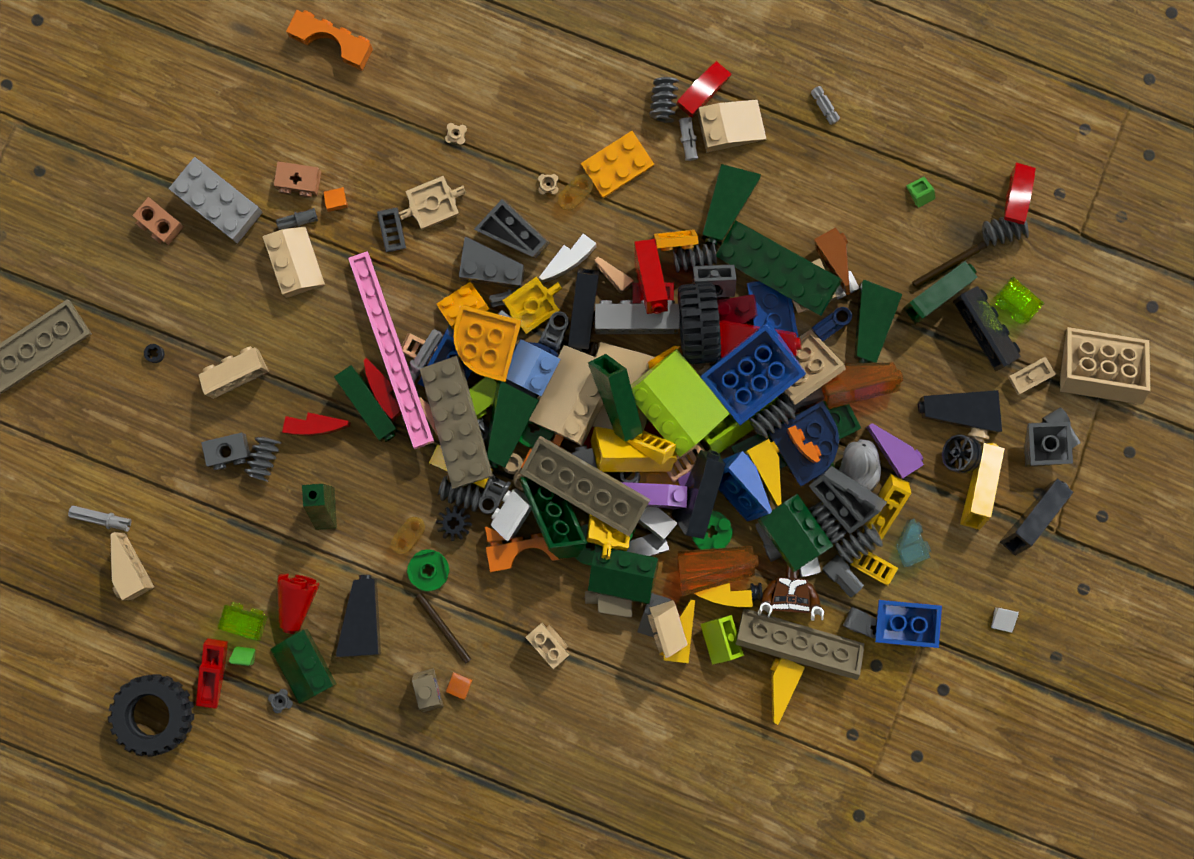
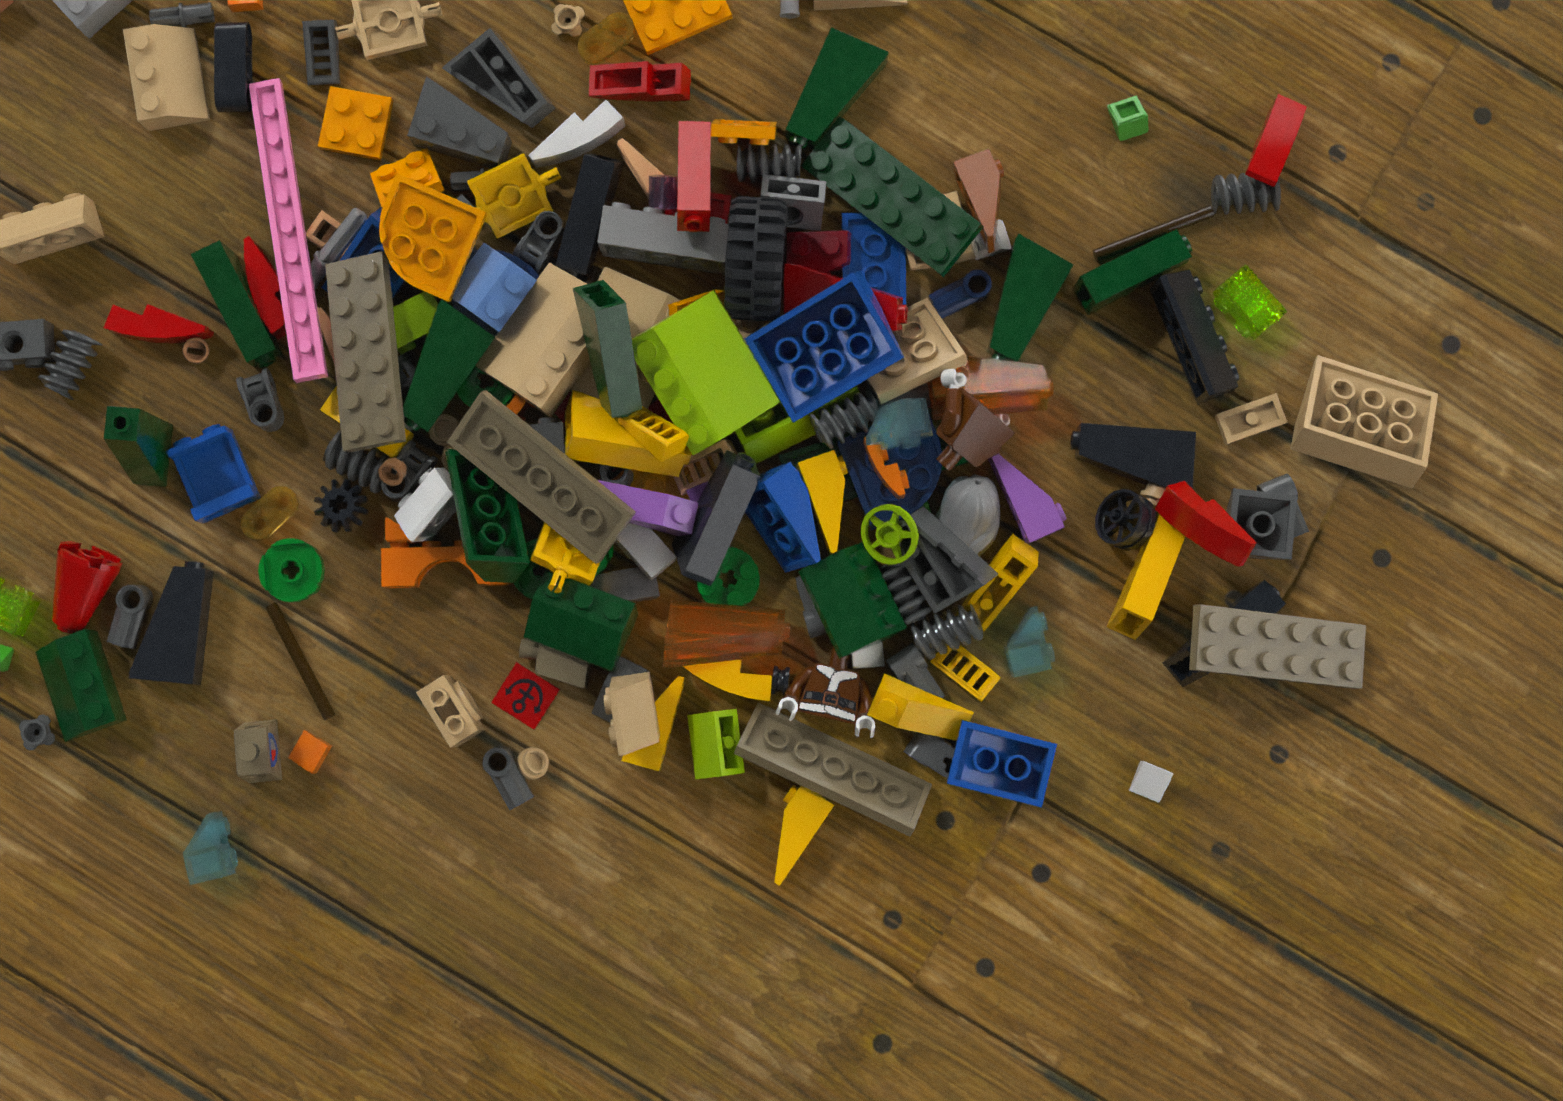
camera: 10 degrees right, 0 degrees up
none -> dark grey piece [107,585,153,649]
none -> blue panel [166,424,261,524]
none -> medium nougat hinge [182,338,209,364]
none -> clear light blue slope [183,811,238,885]
none -> black beam [214,22,253,112]
none -> dark grey piece [236,368,284,432]
none -> light orange plate [318,86,394,161]
none -> medium nougat hinge [378,457,407,486]
none -> dark grey piece [483,746,535,811]
none -> red sticker [491,662,560,730]
none -> tan plate [517,747,549,780]
none -> red slope [589,61,691,102]
none -> clear purple gear [649,175,678,210]
none -> lime wheel [861,504,919,565]
none -> clear light blue slope [865,398,933,450]
none -> yellow slope [867,673,974,741]
none -> reddish brown torso [936,368,1015,471]
none -> red slope [1155,481,1256,567]
none -> dark tan plate [1189,604,1366,689]

